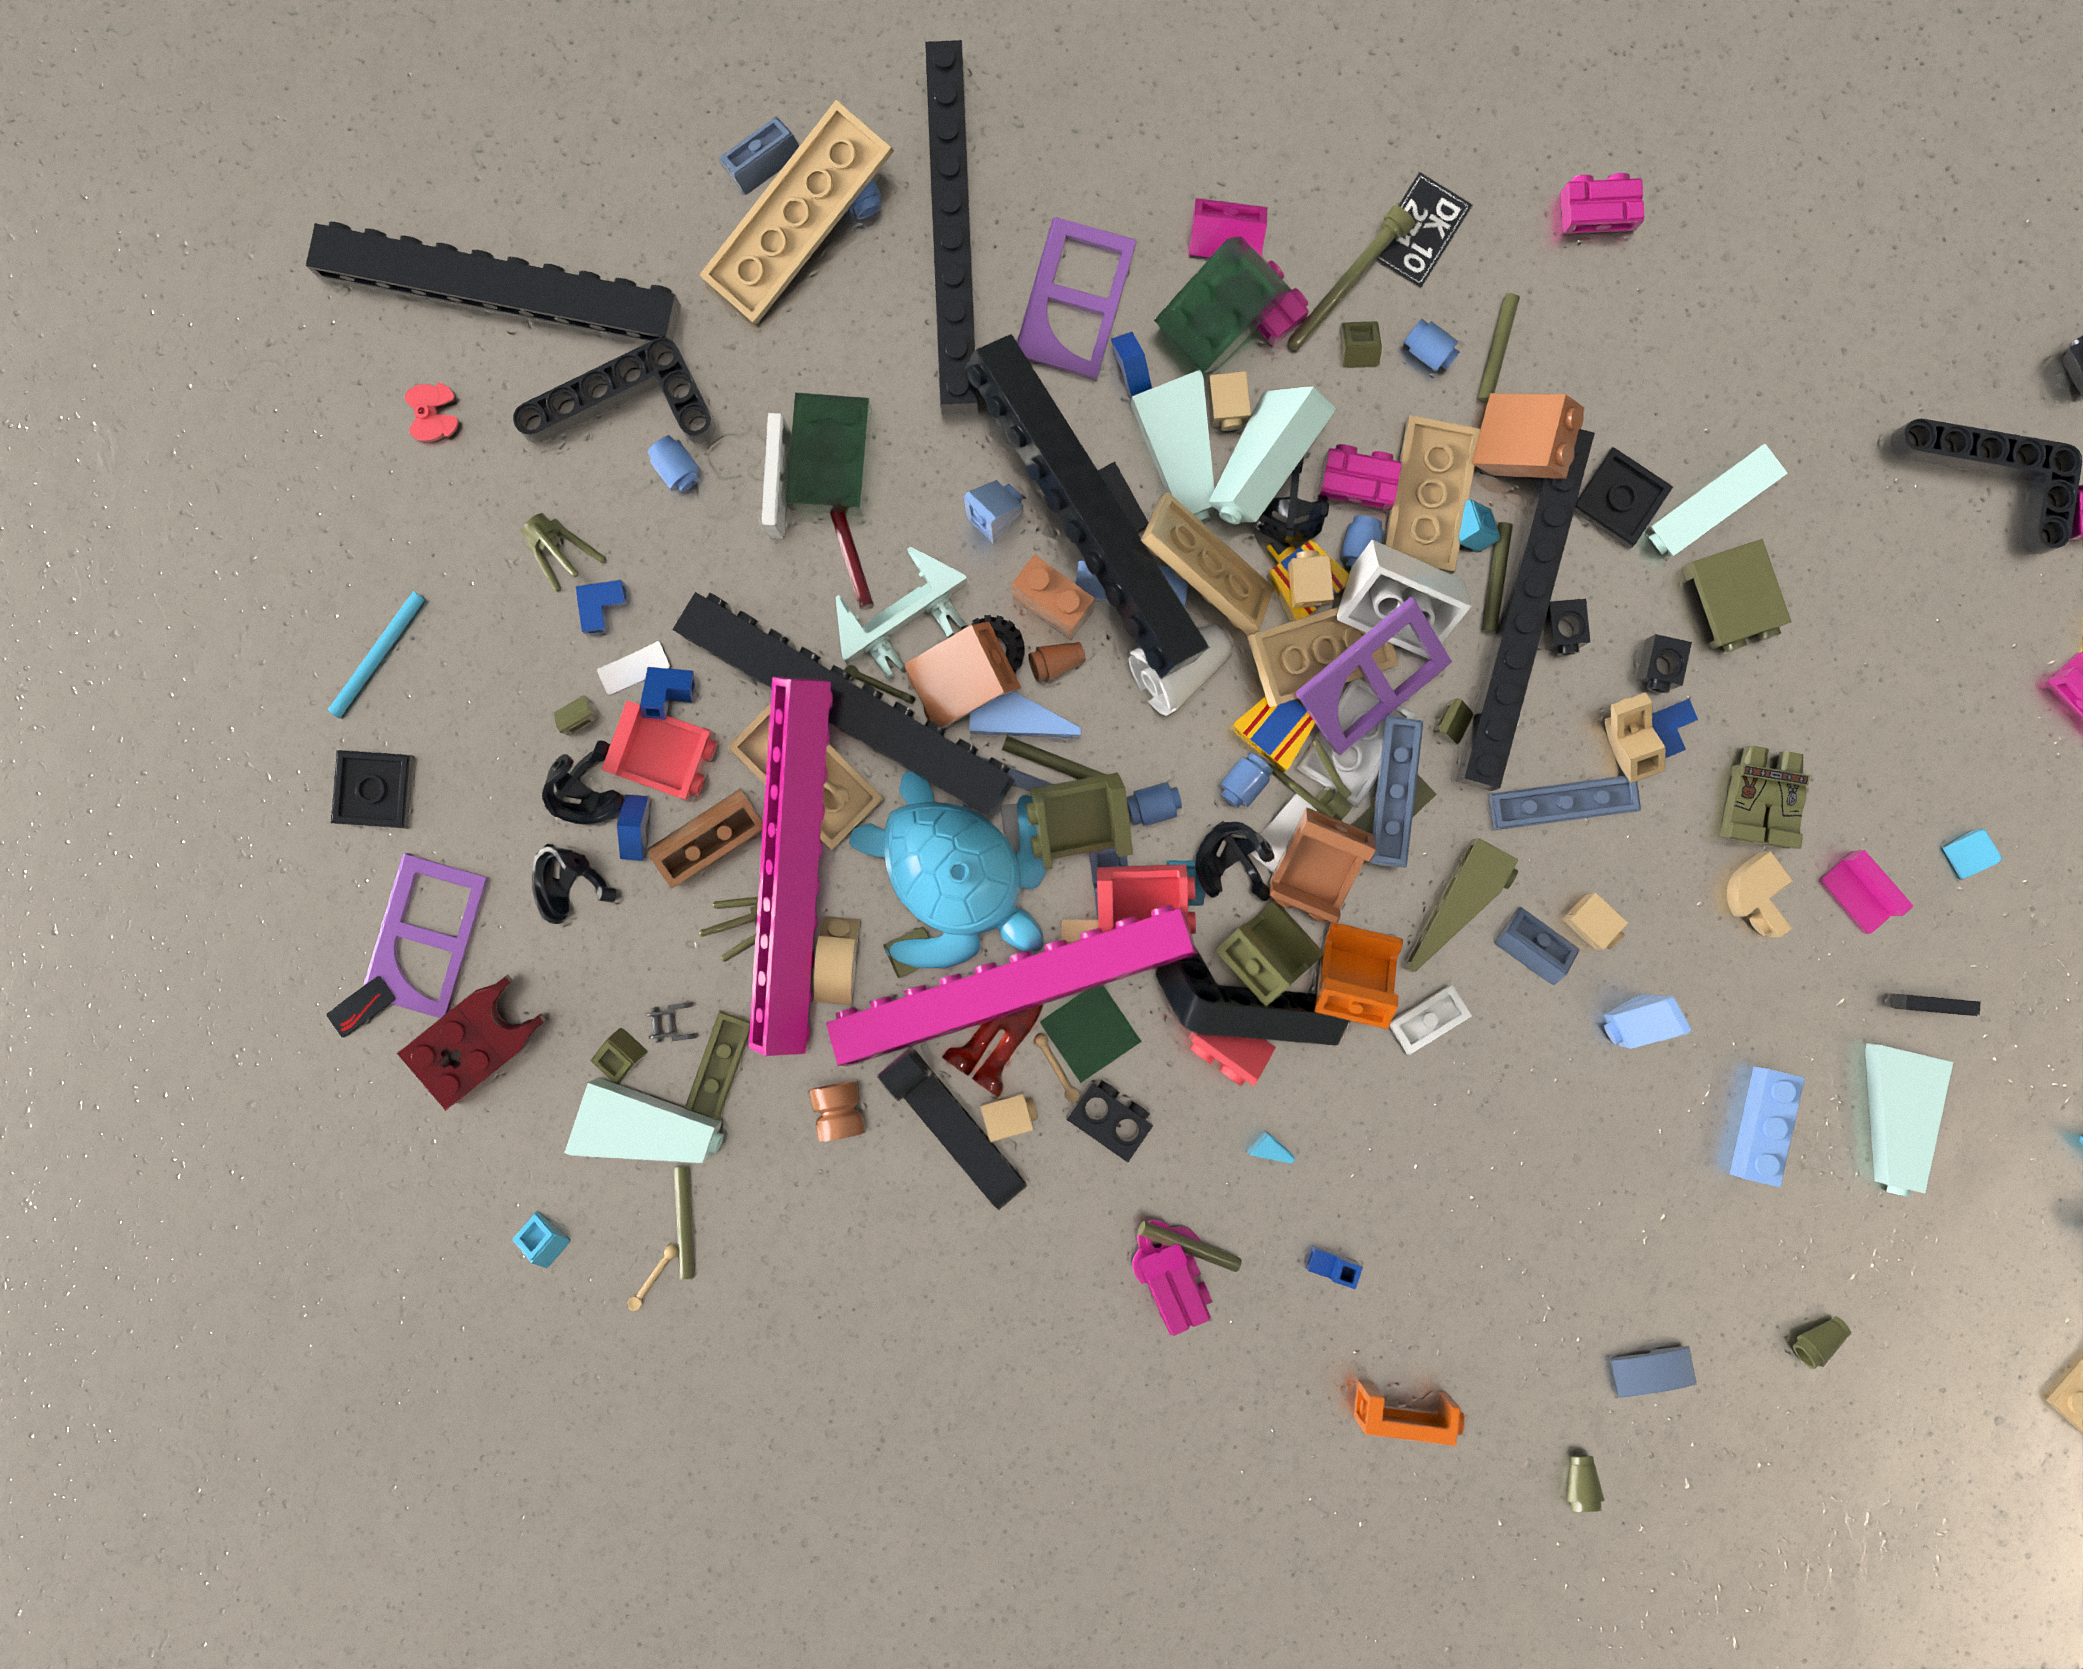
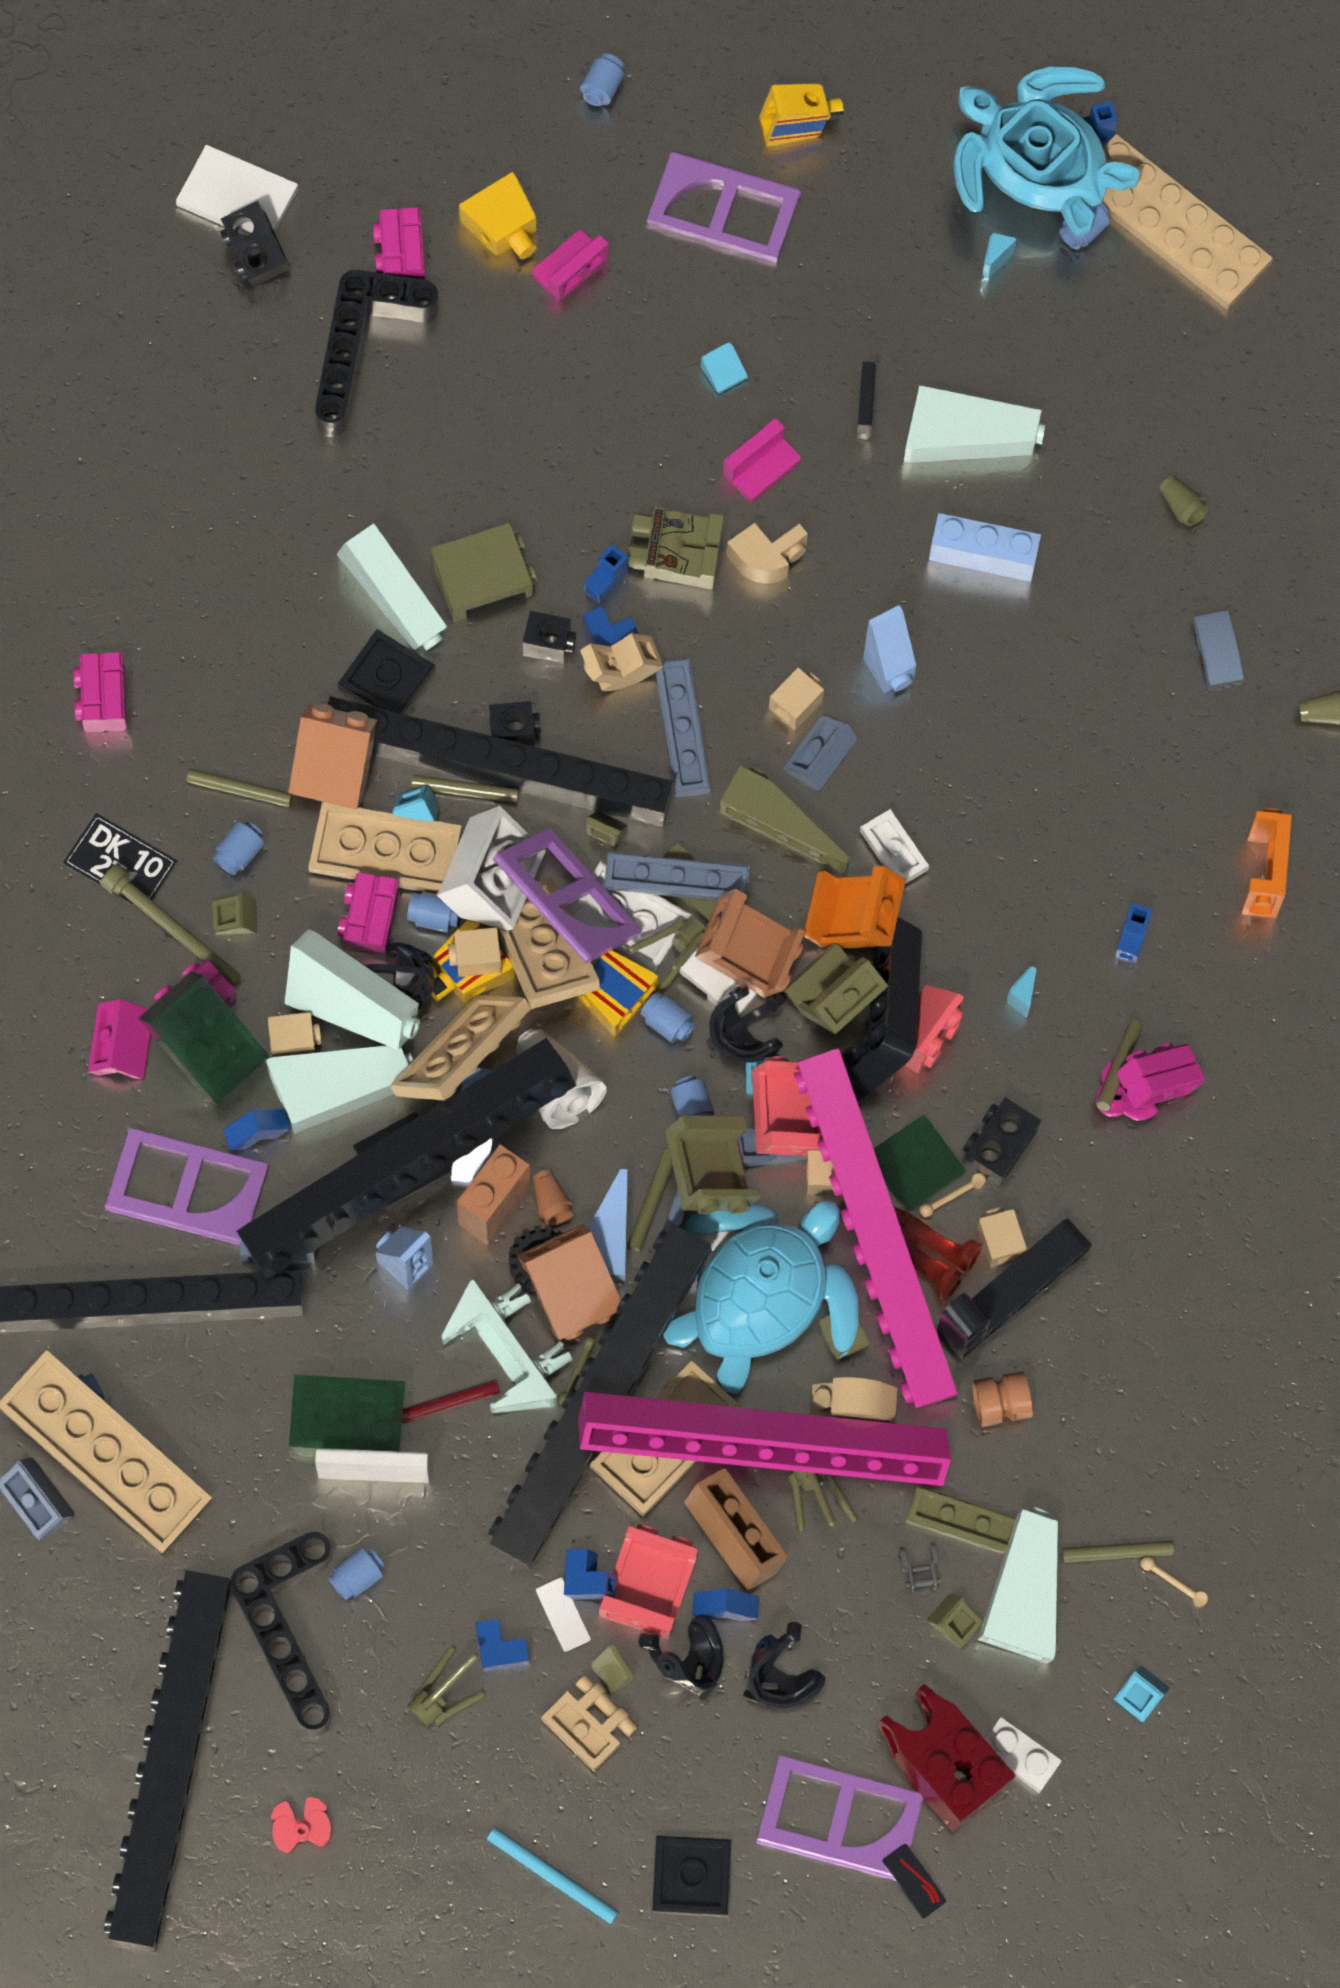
camera: 90 degrees left, 15 degrees down
none -> tan plate [541,1675,639,1772]
none -> blue piece [583,544,629,604]
none -> white plate [985,1717,1062,1793]

